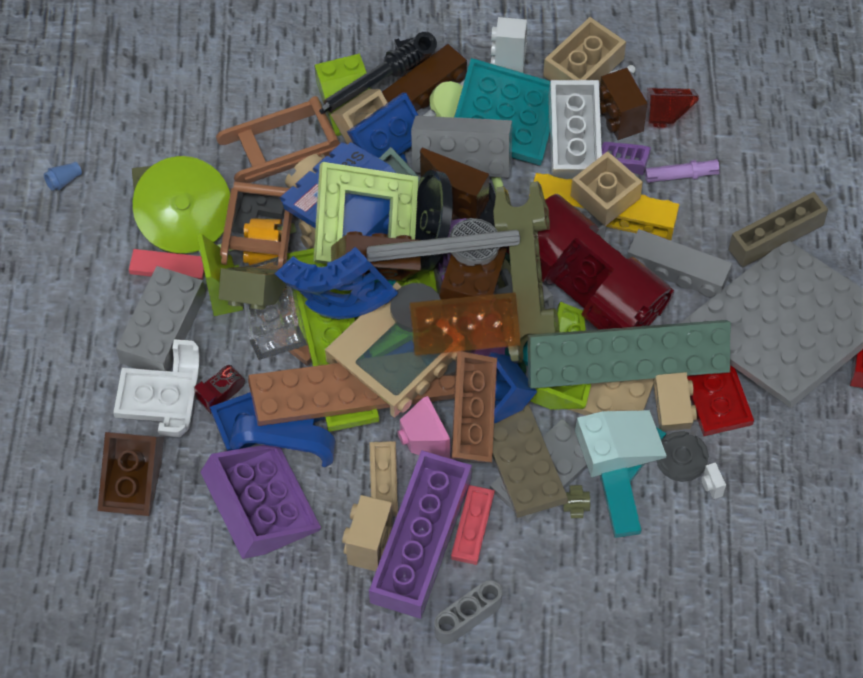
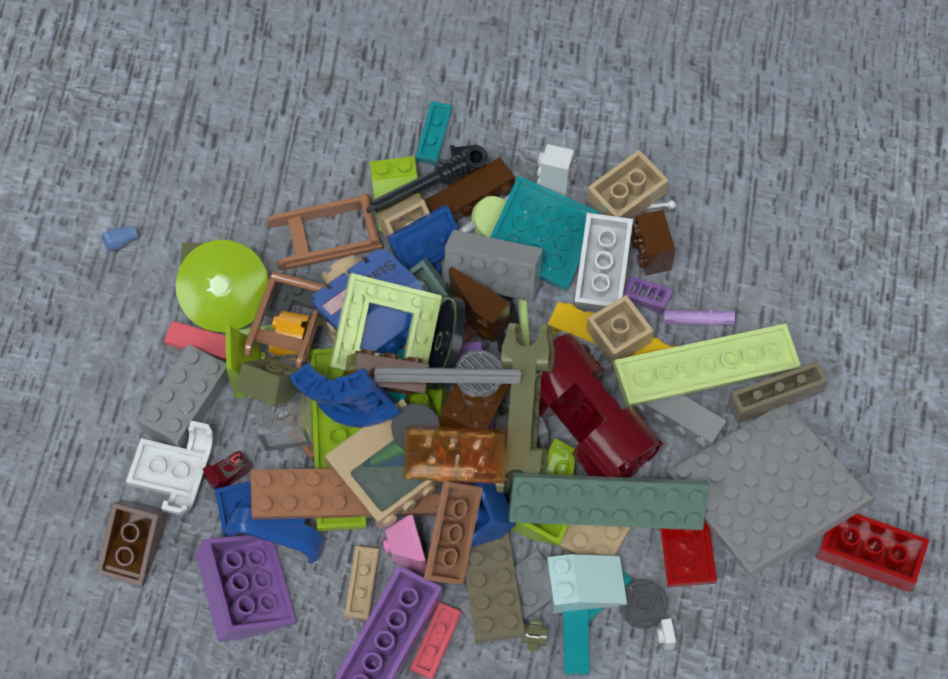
camera: 10 degrees right, 5 degrees up
tan brick [342,495,393,572] -> none
clear red slope [647,88,699,128] -> none
tan brick [653,372,697,431] -> none
none -> teal tile [415,101,453,165]
none -> yellowish green plate [612,324,801,407]

